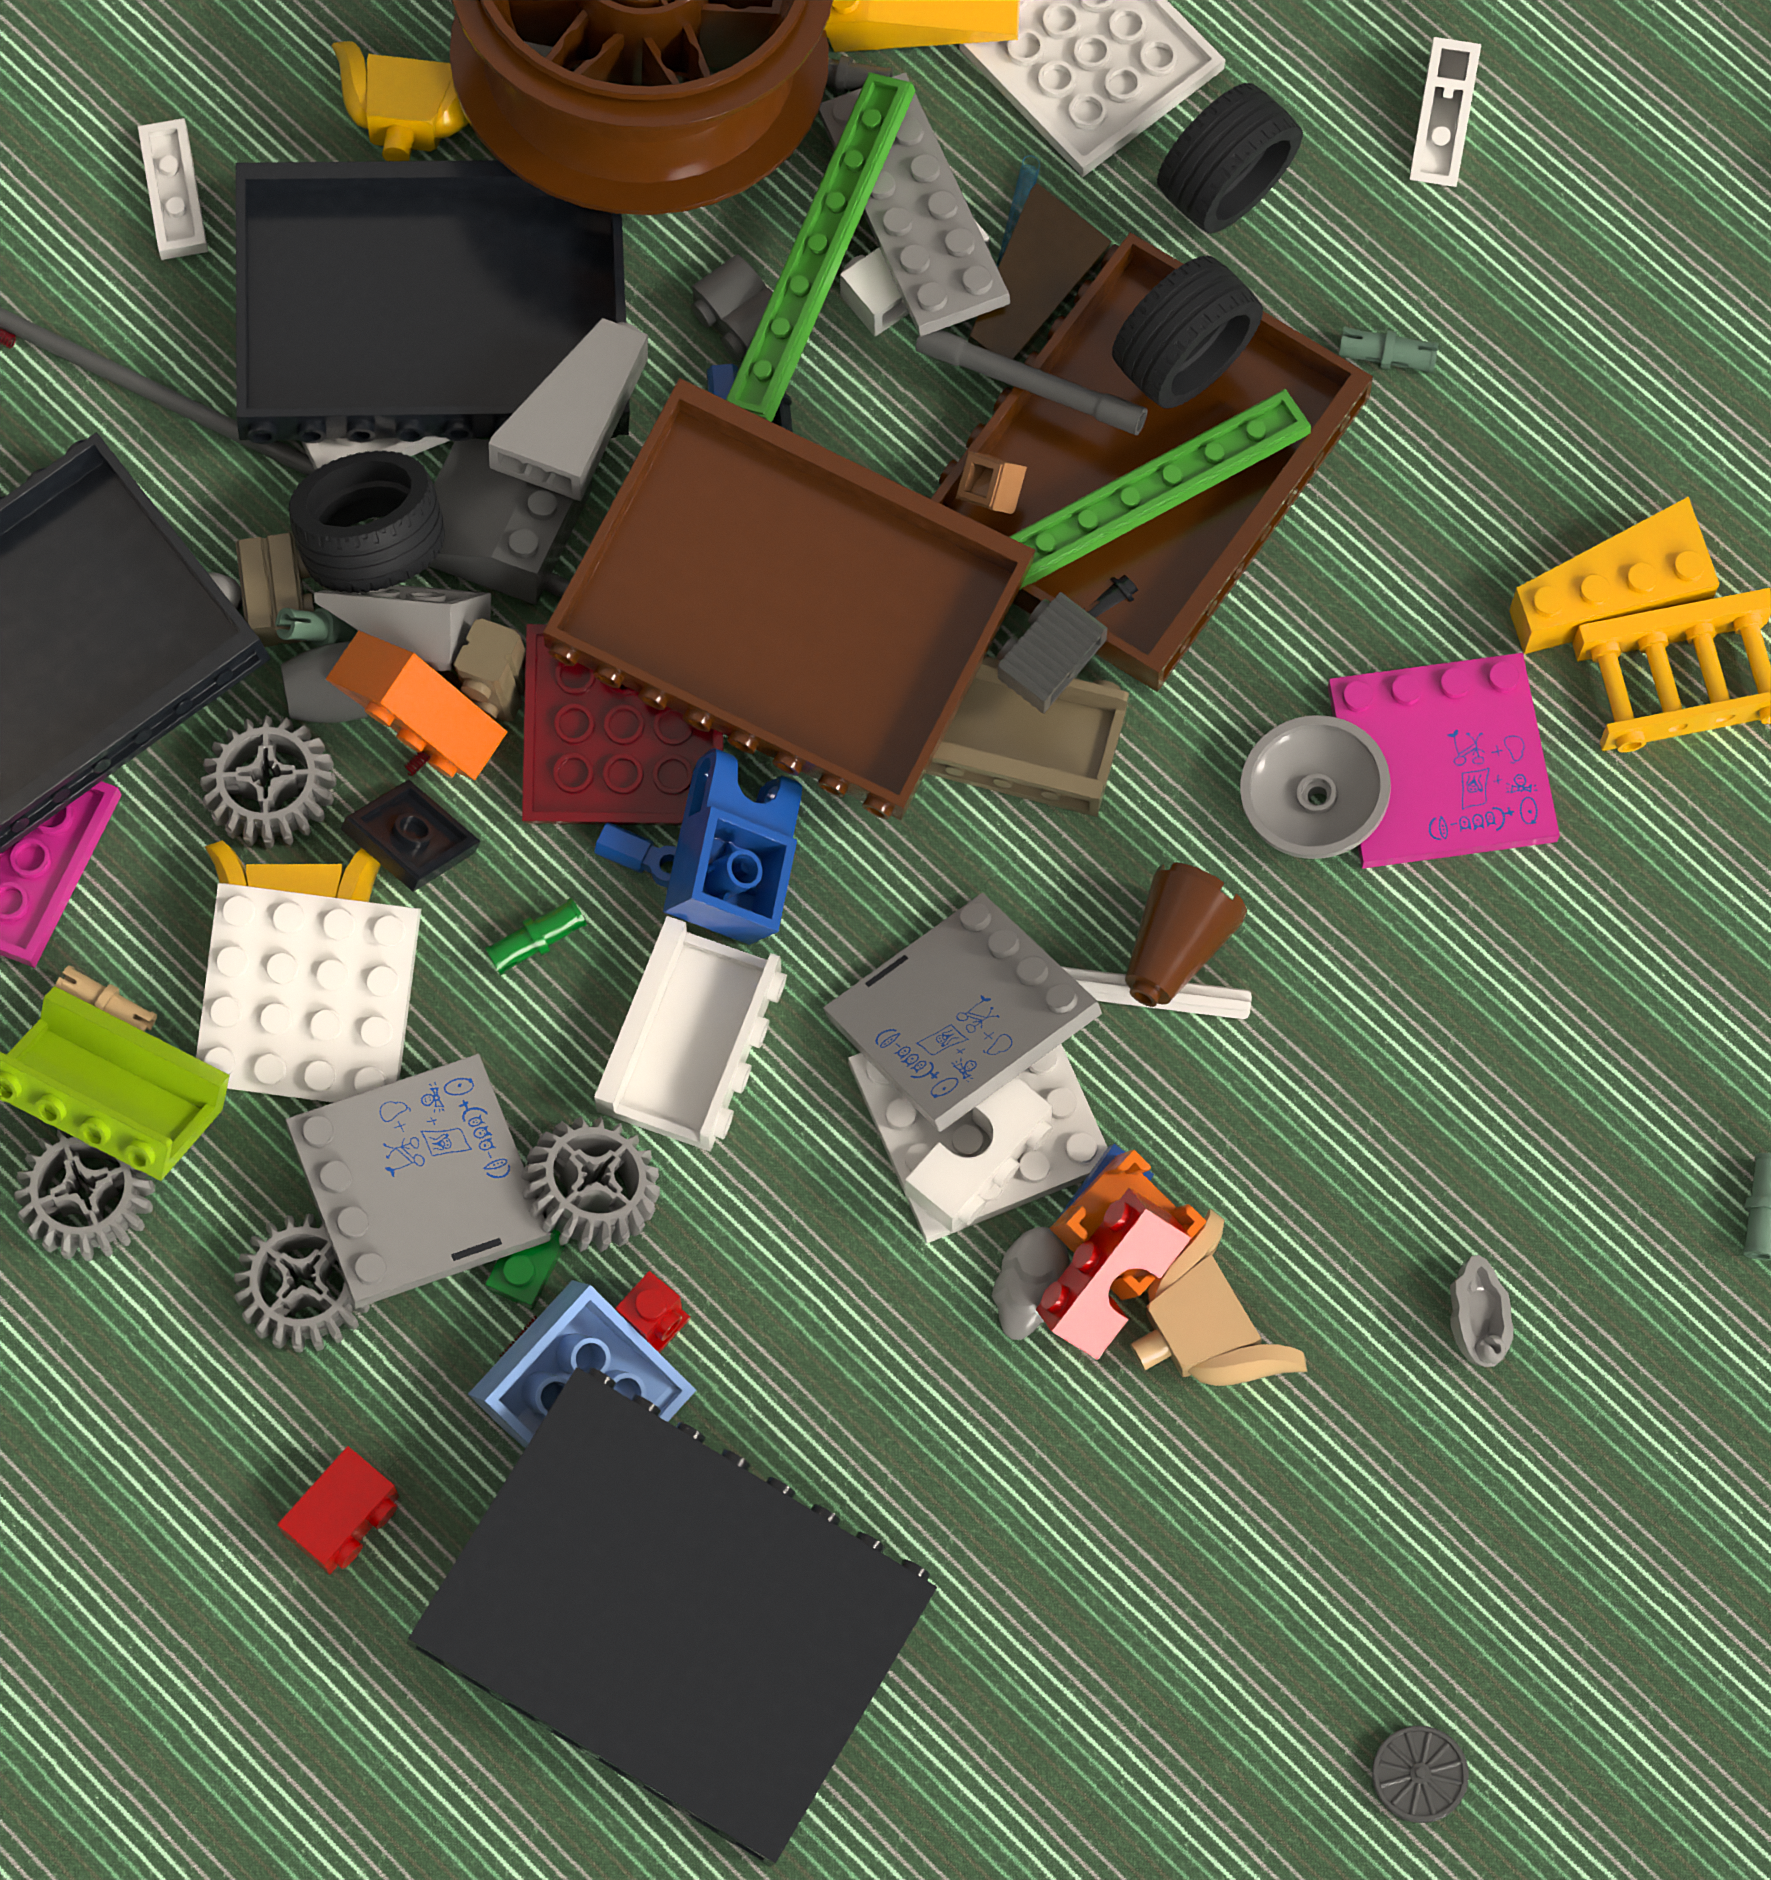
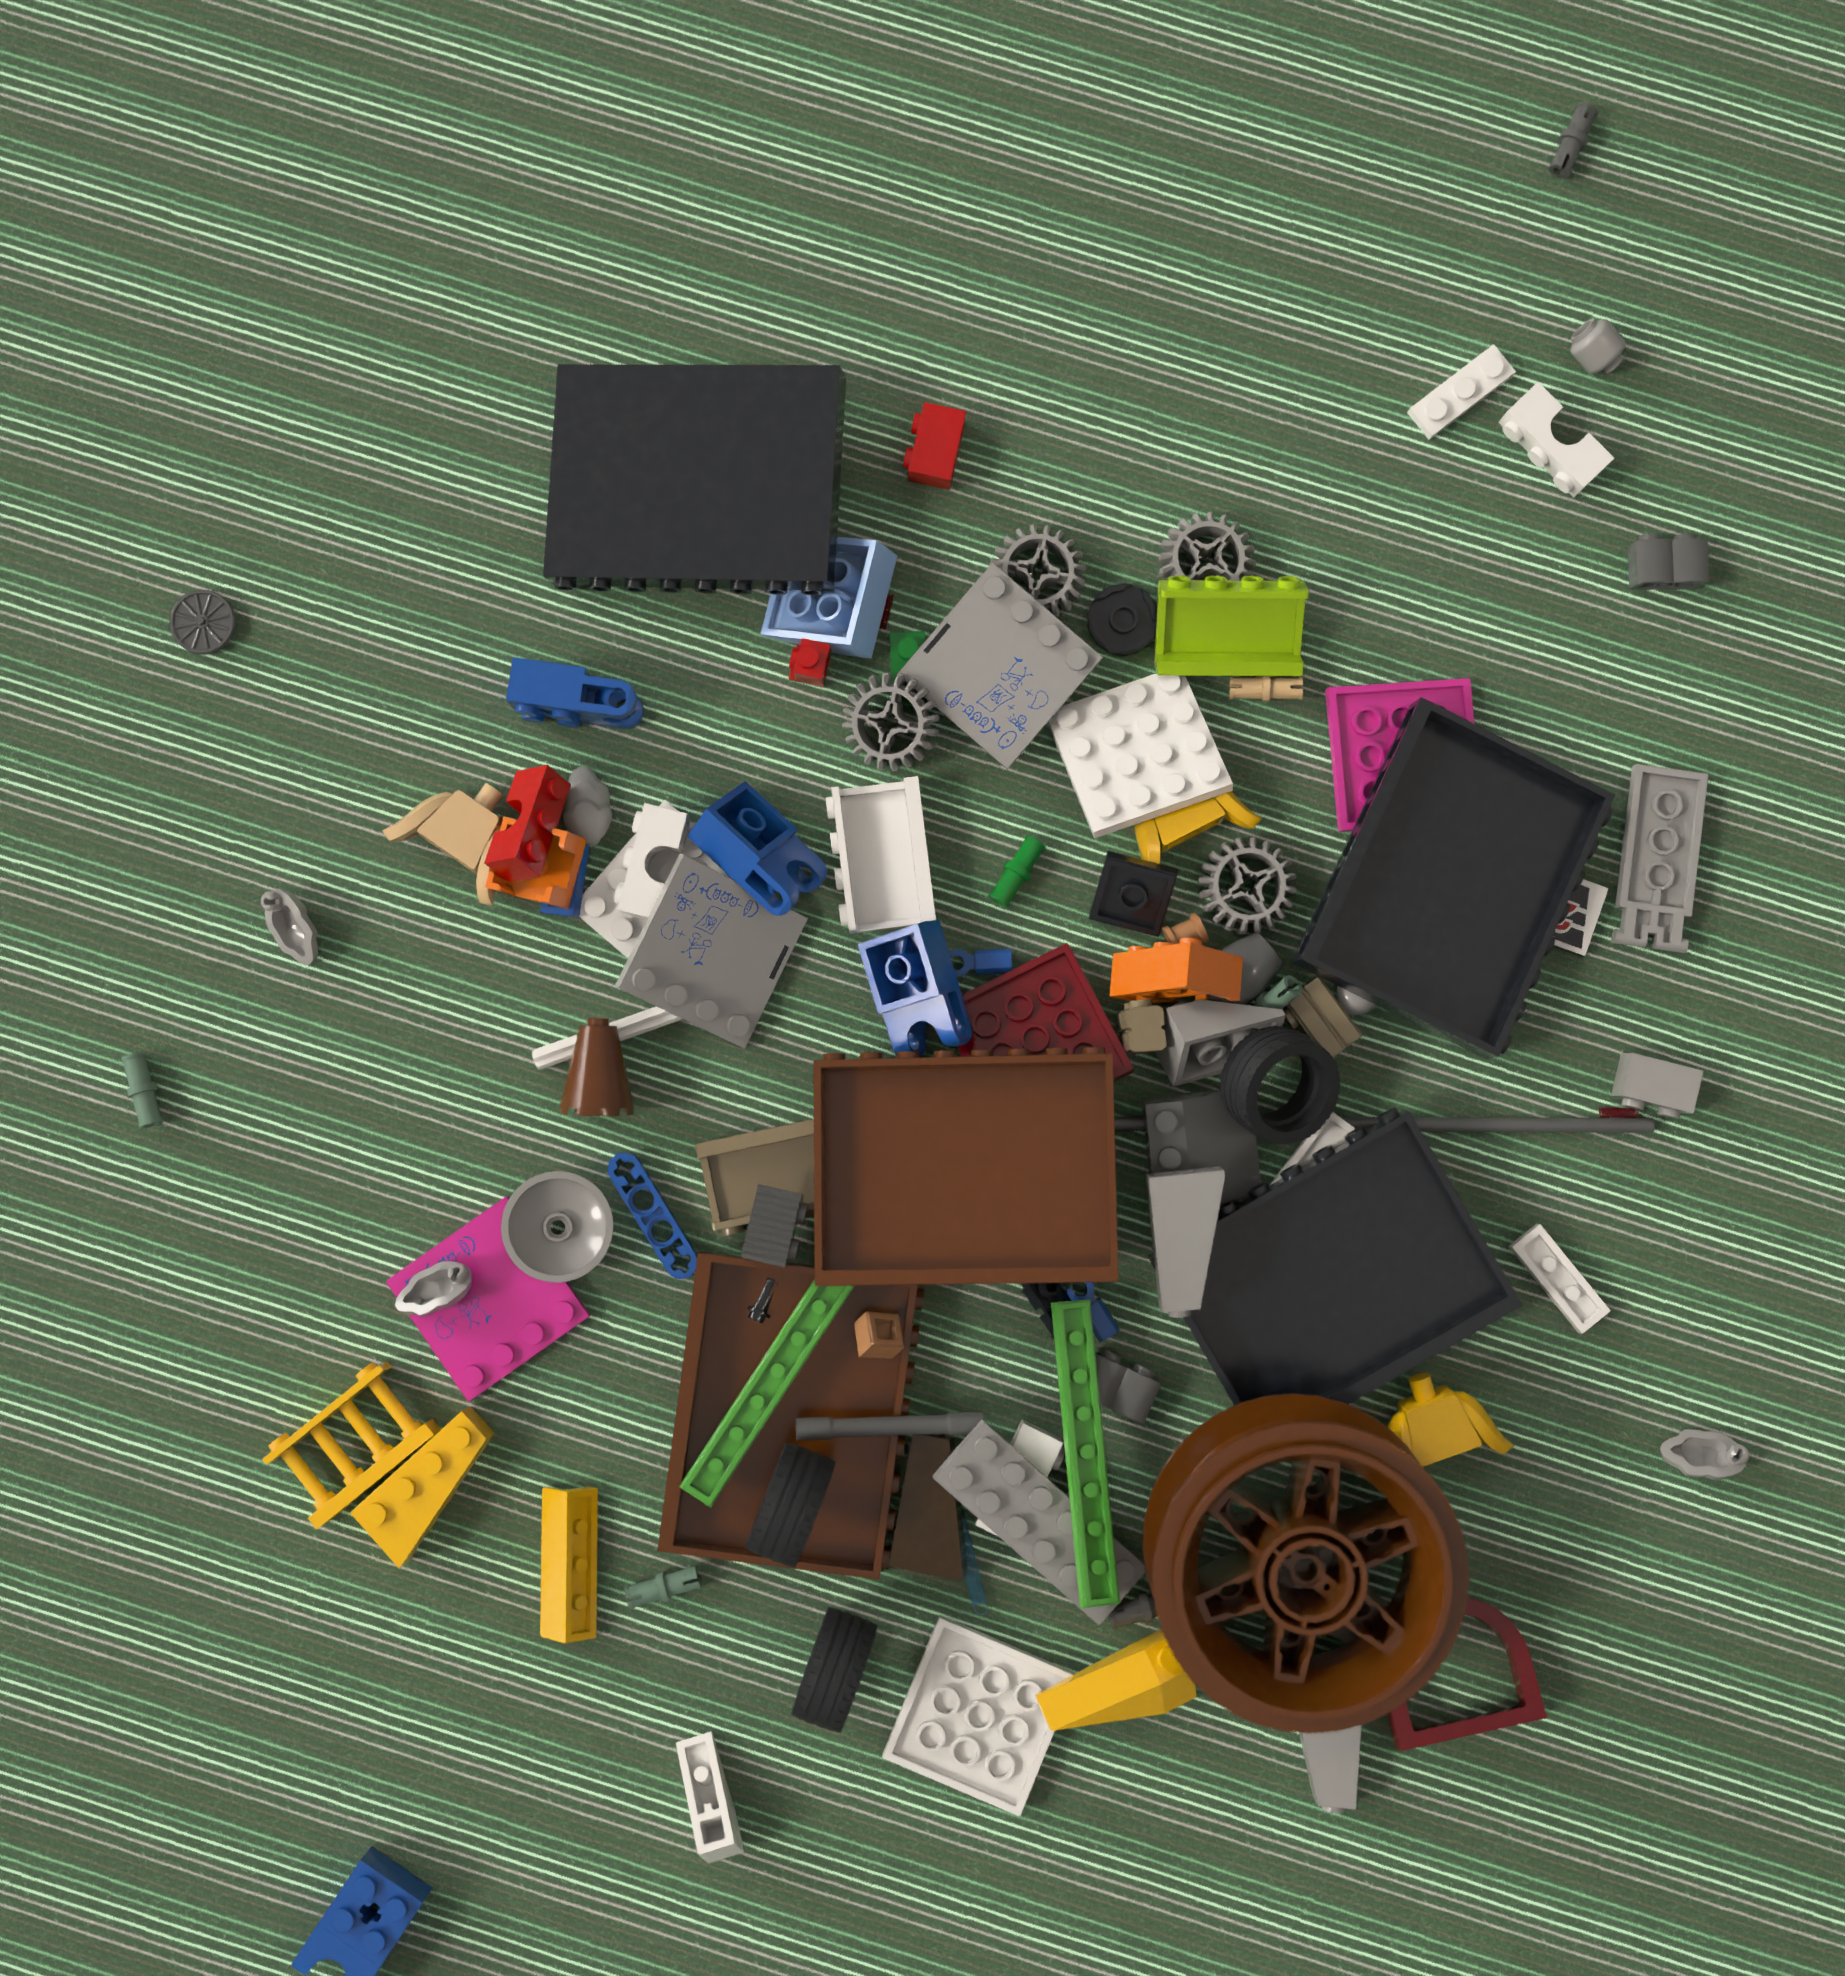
camera: 155 degrees right, 15 degrees up
none -> light grey arm [395,1261,472,1318]
none -> blue brick [506,657,644,729]
none -> yellow panel [540,1487,598,1644]
none -> blue beam [608,1153,698,1279]
none -> blue brick [687,781,827,916]
none -> black tile [1087,583,1157,656]
none -> medium nougat bush [1162,912,1209,944]

